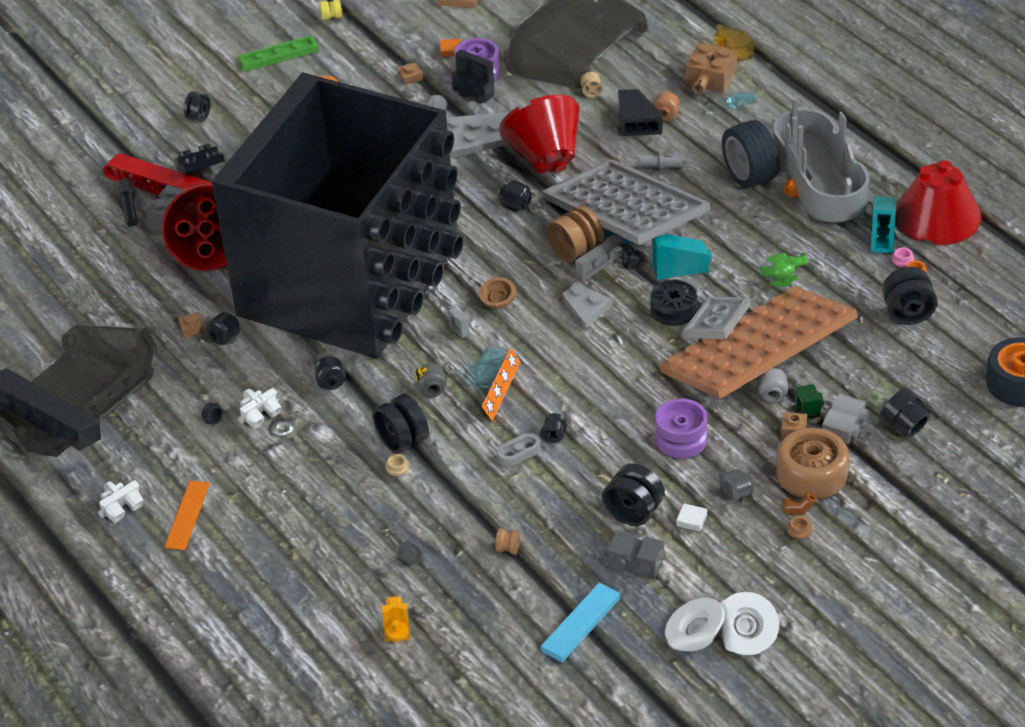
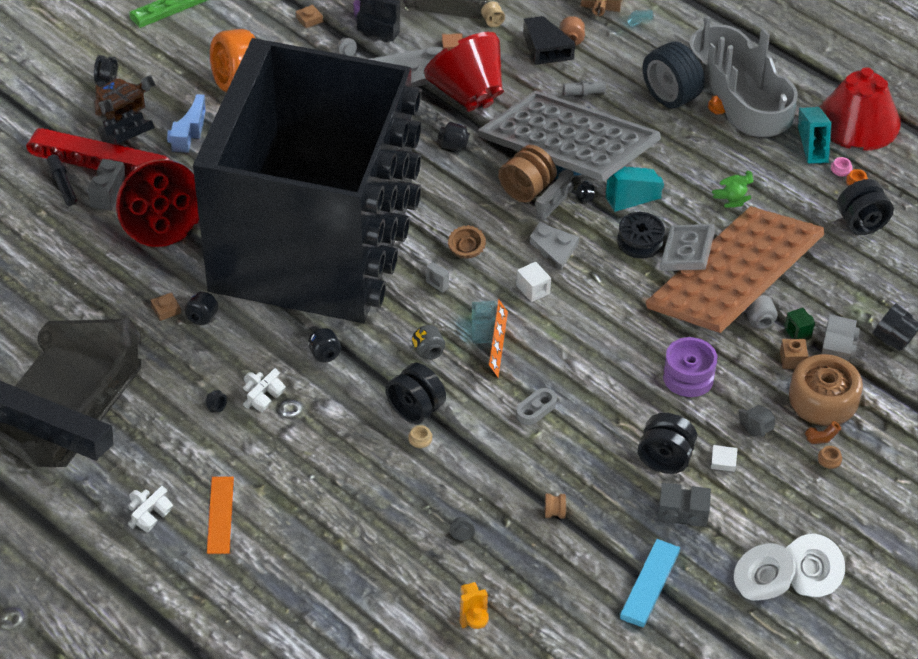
camera: 15 degrees left, 5 degrees up
black wheel [540,413,568,443] -> none
none -> torso [94,75,156,120]
none -> white panel [516,262,551,302]

